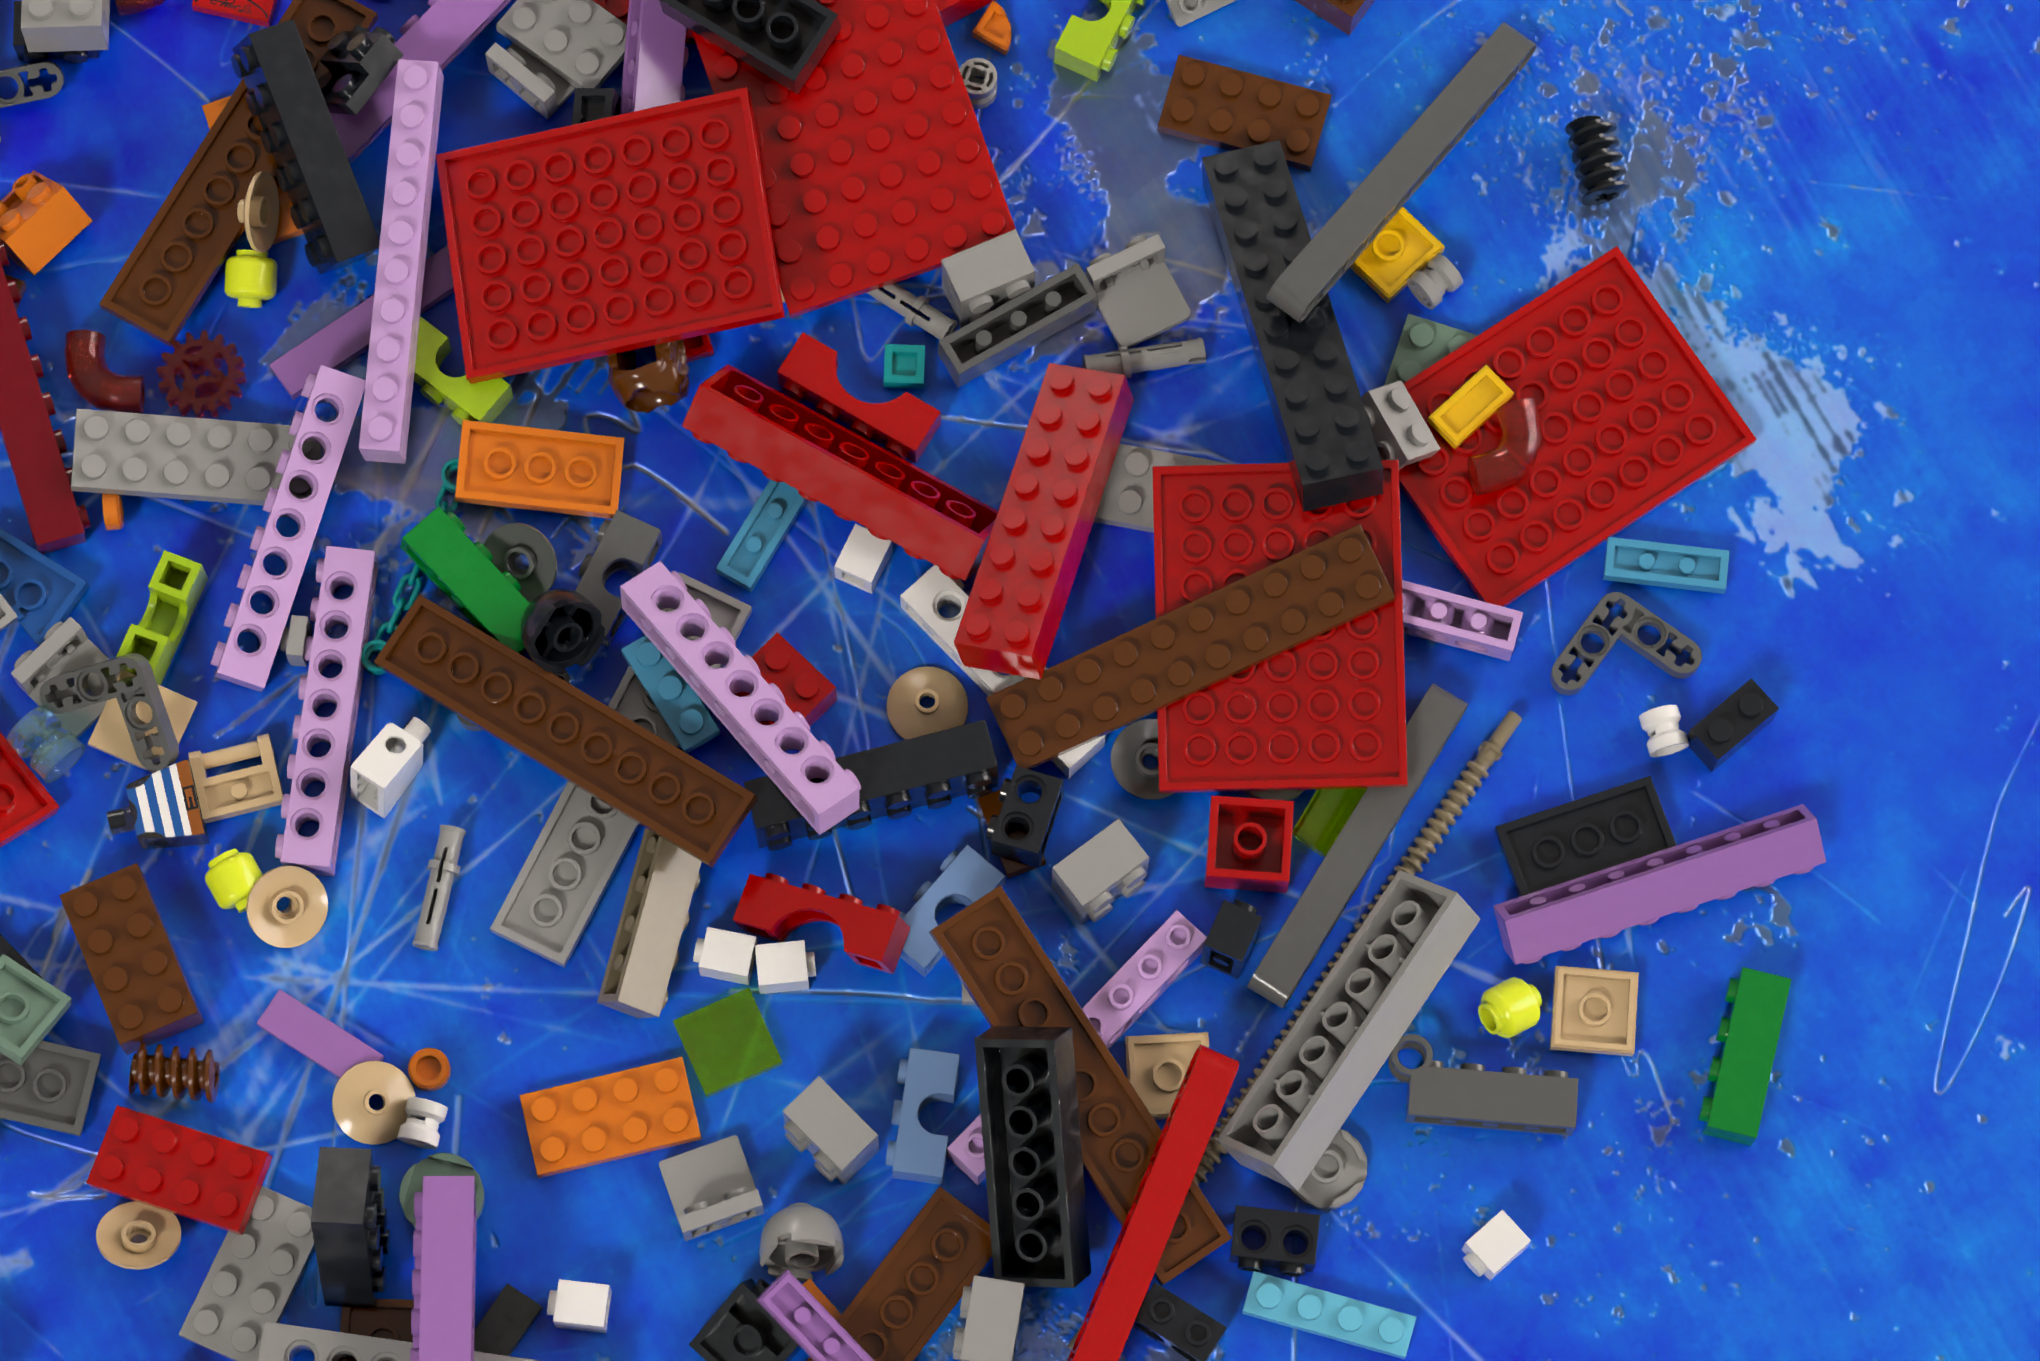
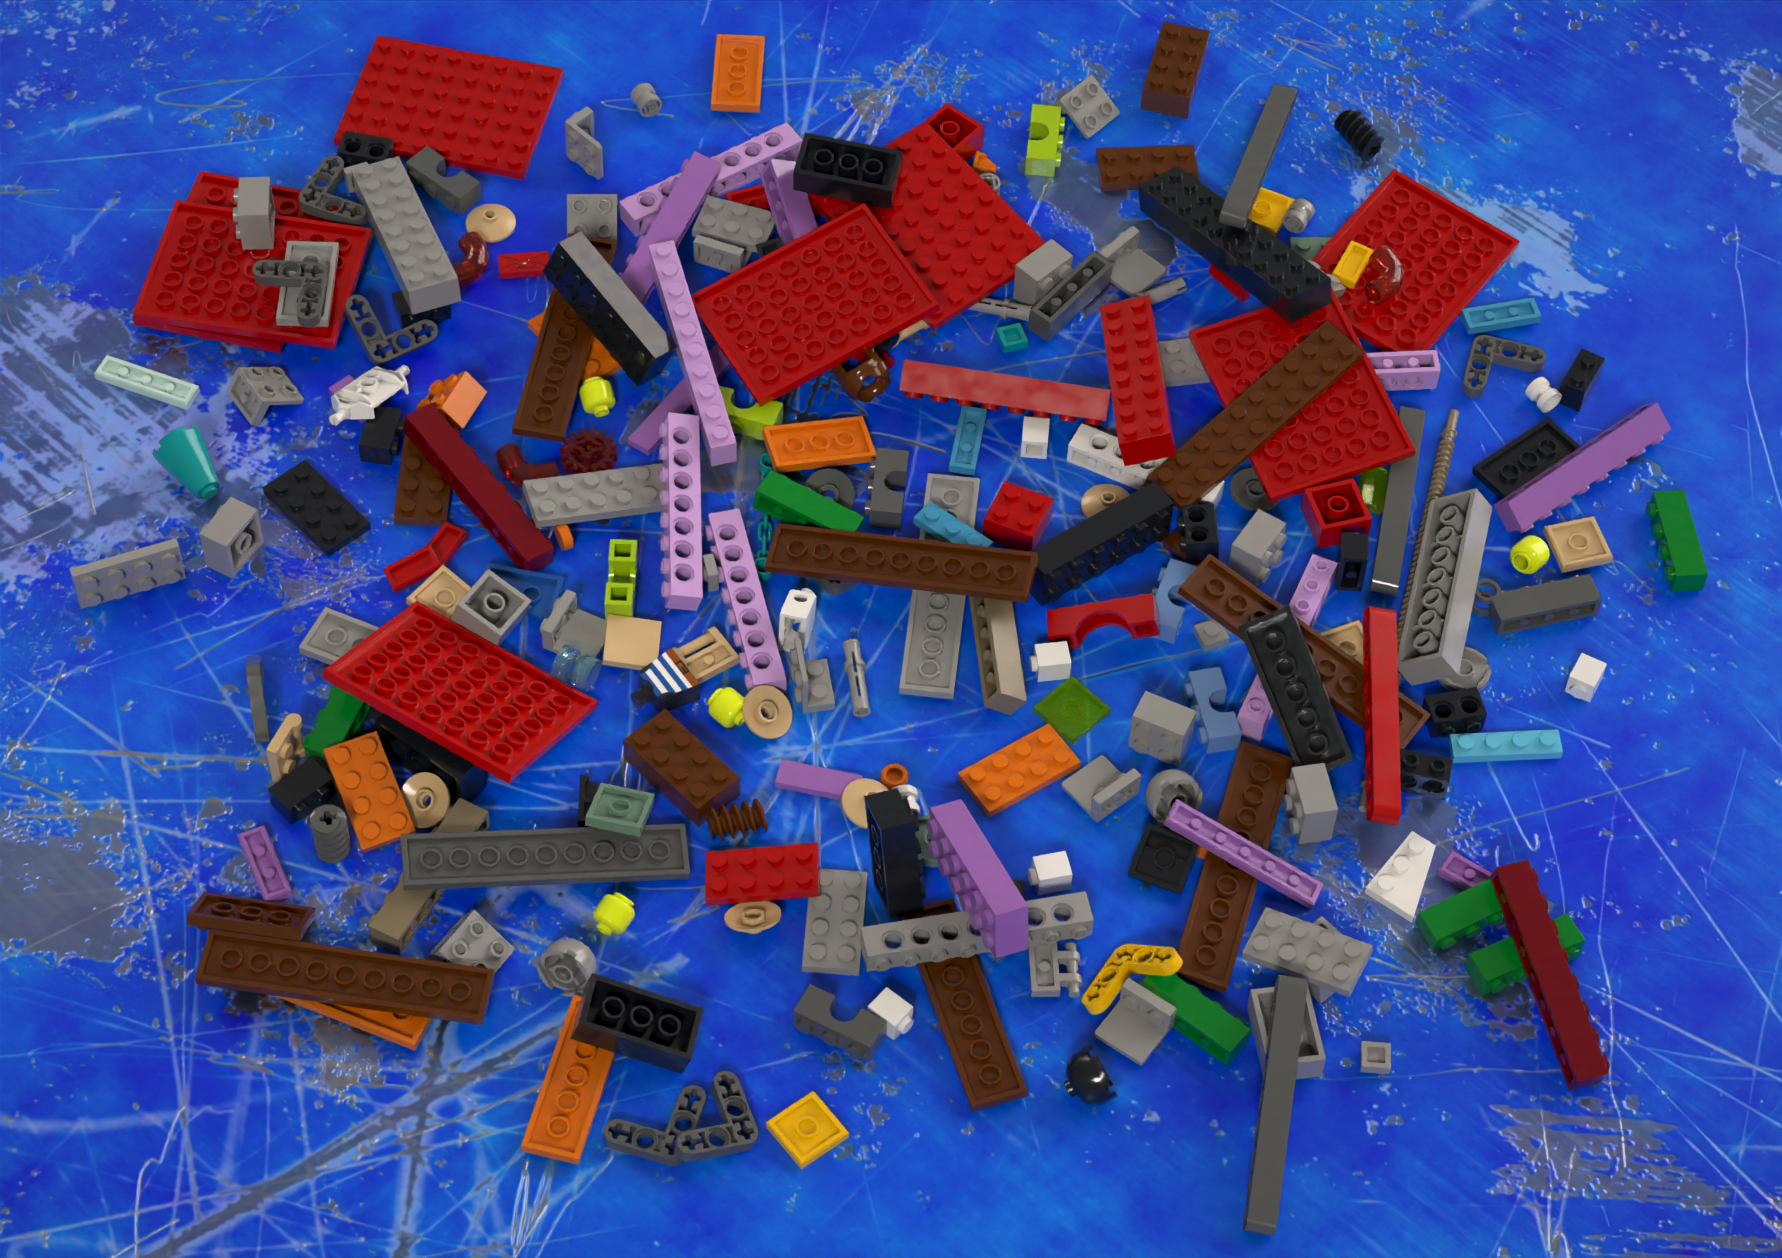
camera: 20 degrees left, 20 degrees down
dark grey beam [39,653,179,771] -> none
tan dish [237,171,279,252] -> none
black plate [317,25,403,115] -> none
black cylinder [520,589,605,674] -> none
lavender brick [620,561,861,835] -> none
white brick [755,940,816,994] -> none
red arch [777,332,941,463] -> none
none -> light grey bracket [790,638,835,713]

